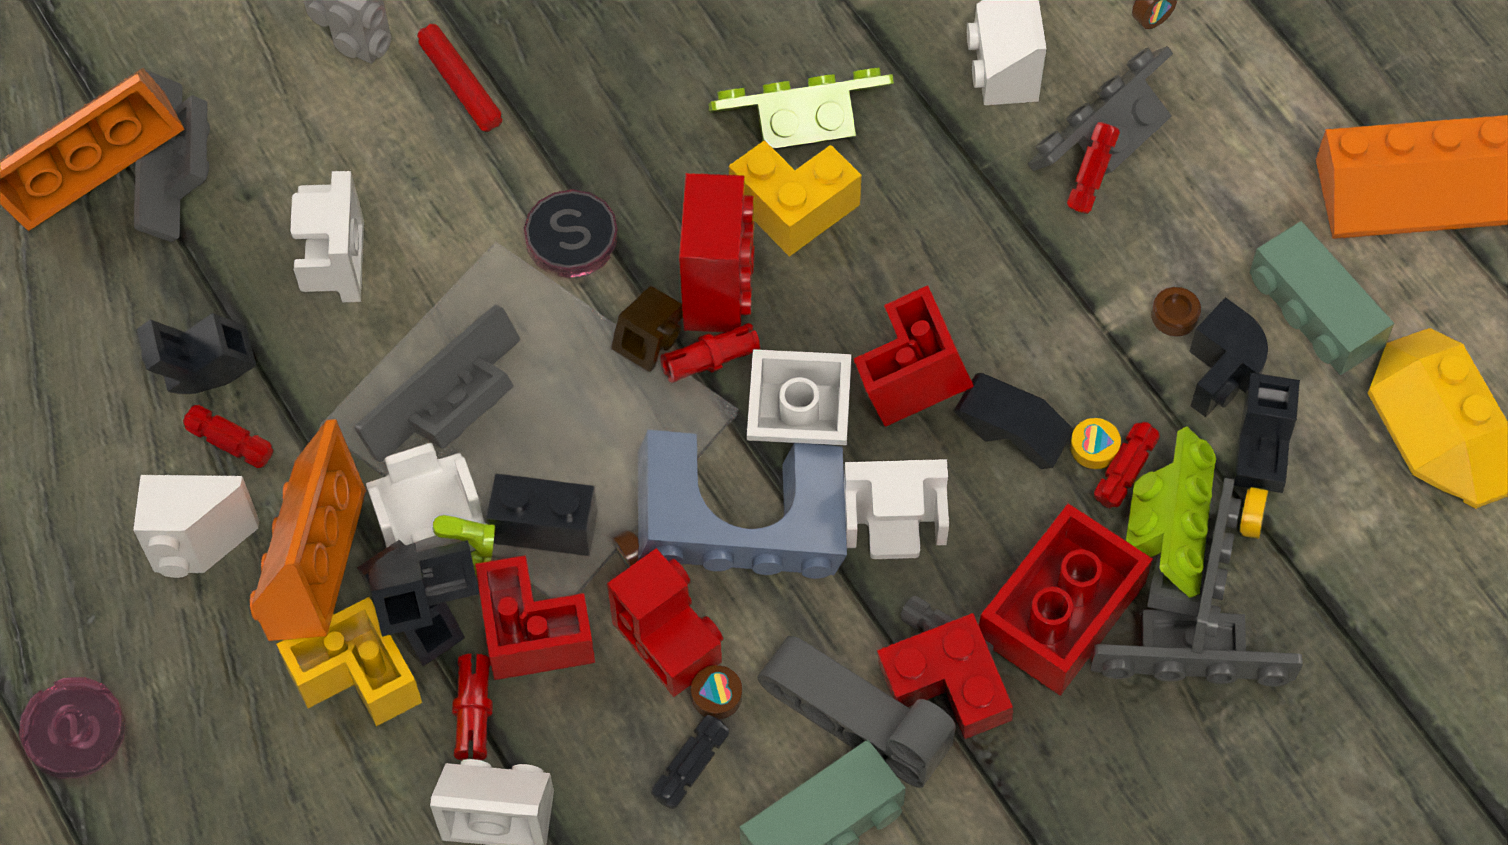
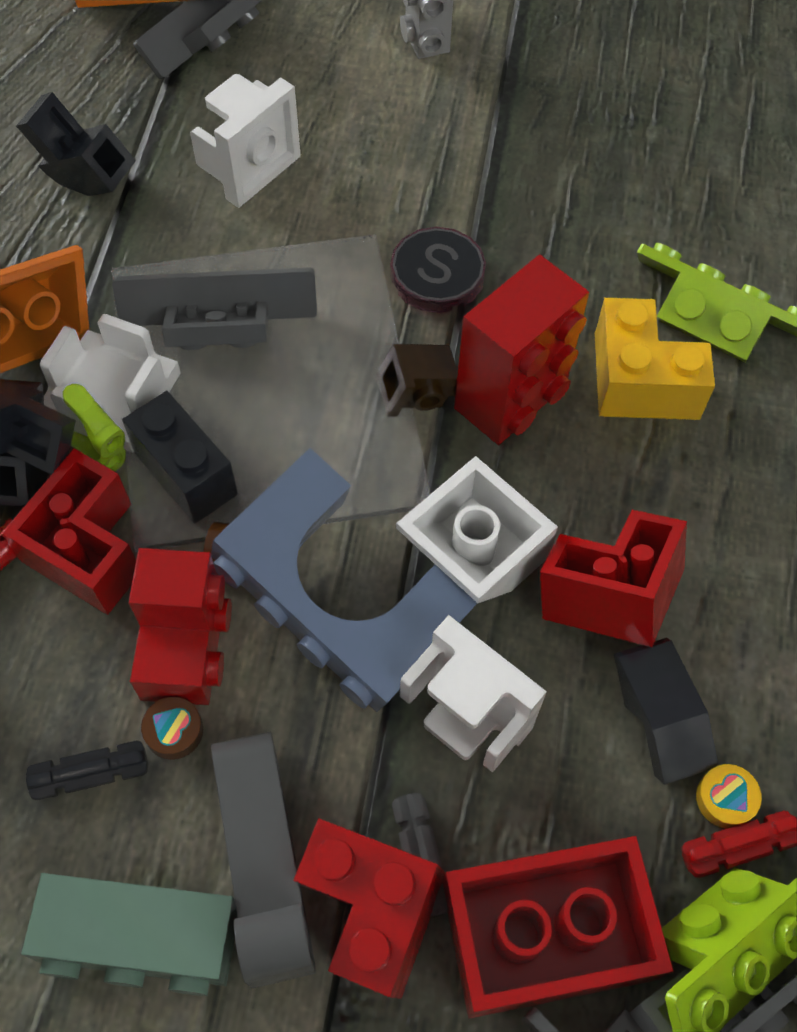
camera: 40 degrees right, 0 degrees up
red axle [183,405,274,468] -> none
red axle [417,23,502,132] -> none
red pin [660,323,760,383] -> none

